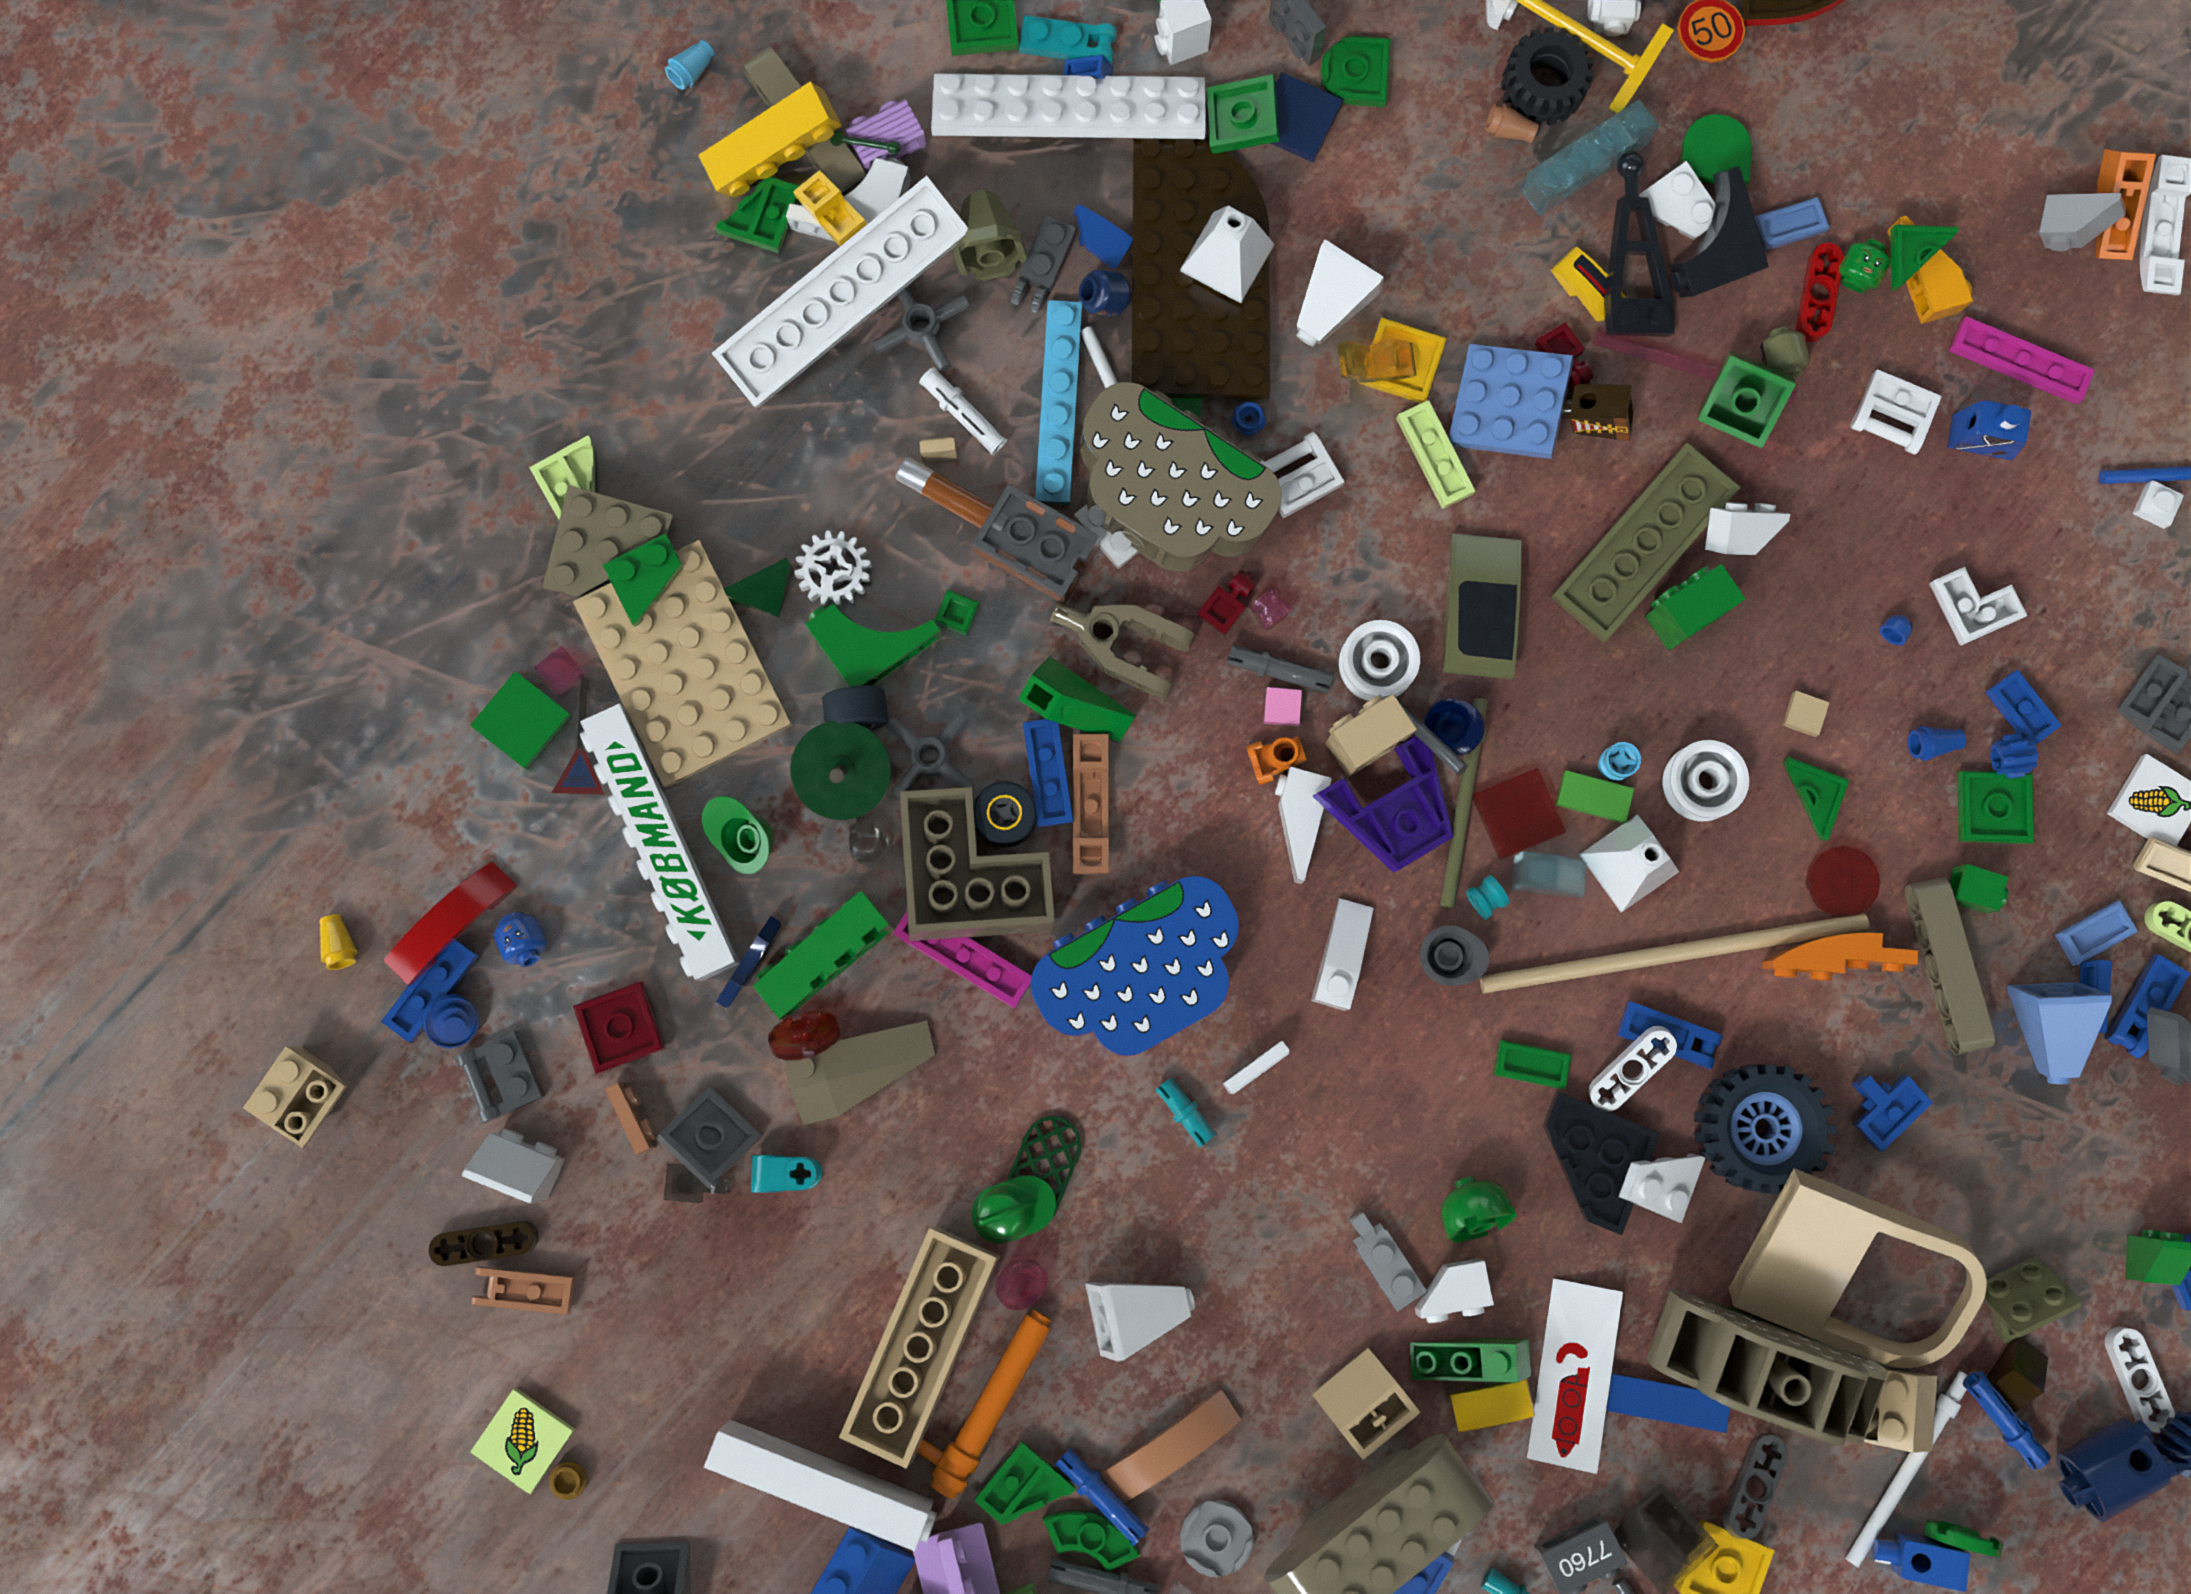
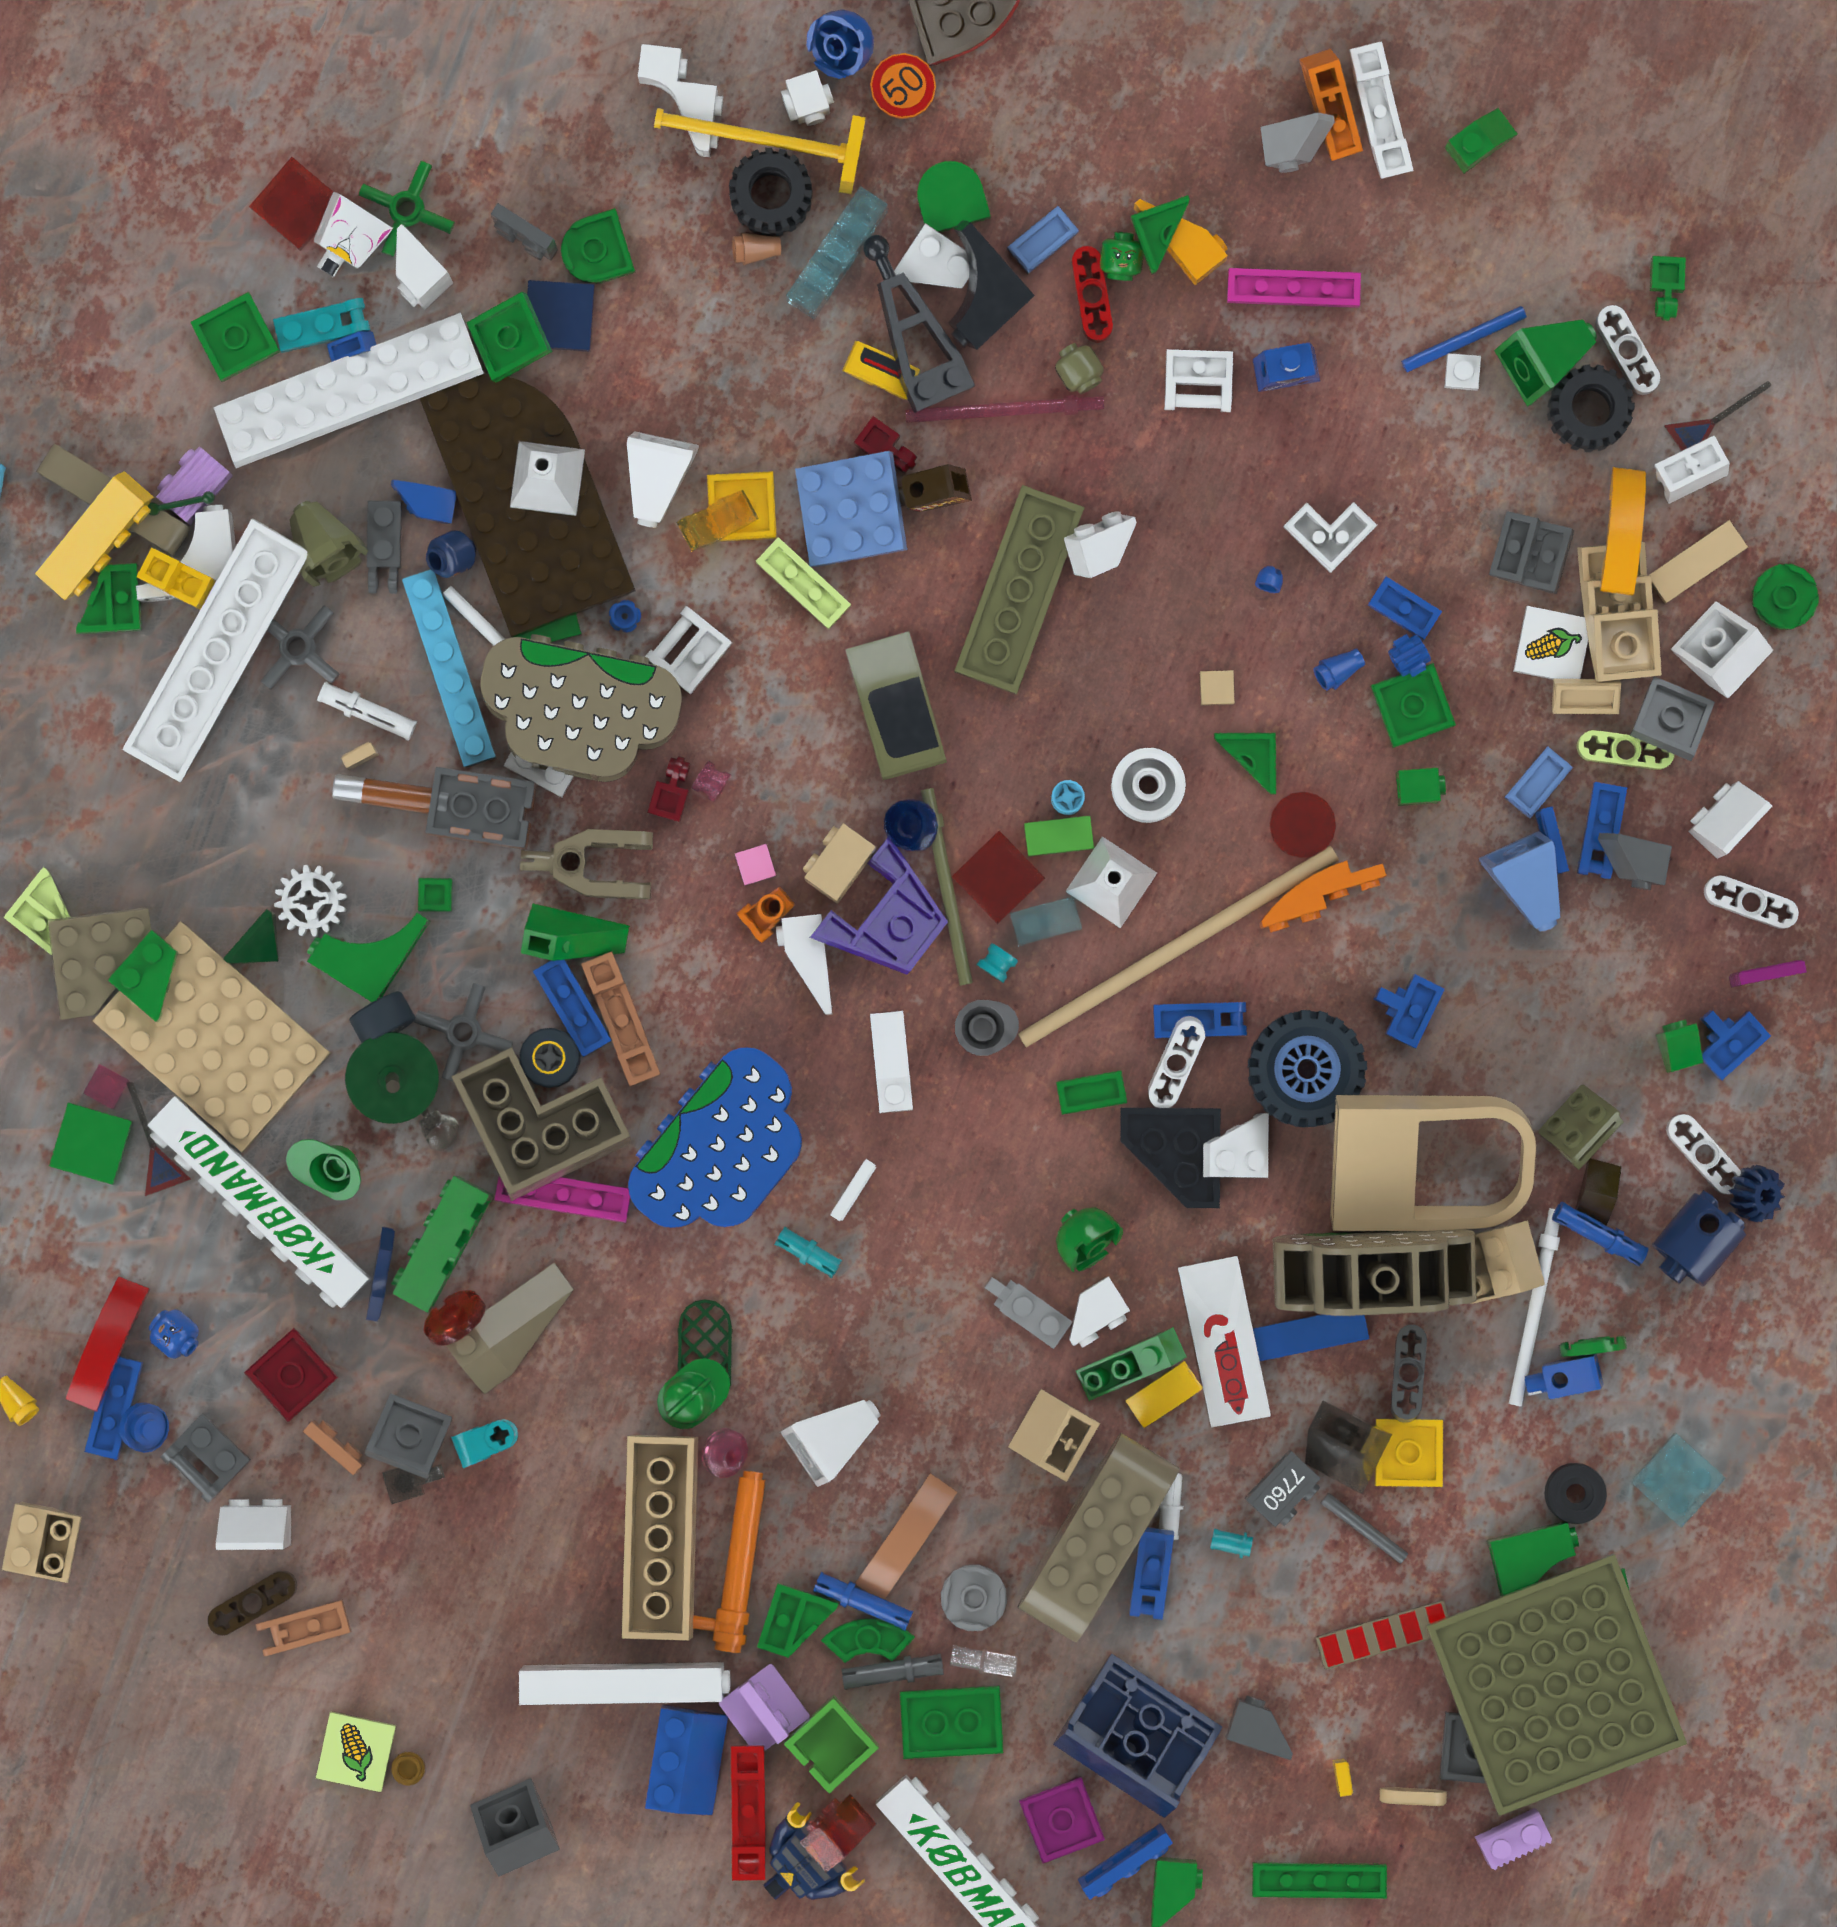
camera: 20 degrees left, 5 degrees up
dark grey pin [1226,643,1334,694] -> none
white wheel [1339,620,1420,701] -> none
dark grey bar [1396,698,1468,775] -> none
green brick [1645,564,1746,651] -> none
green brick [1697,350,1796,448] -> none
dark tan beam [1905,877,1995,1055] -> none

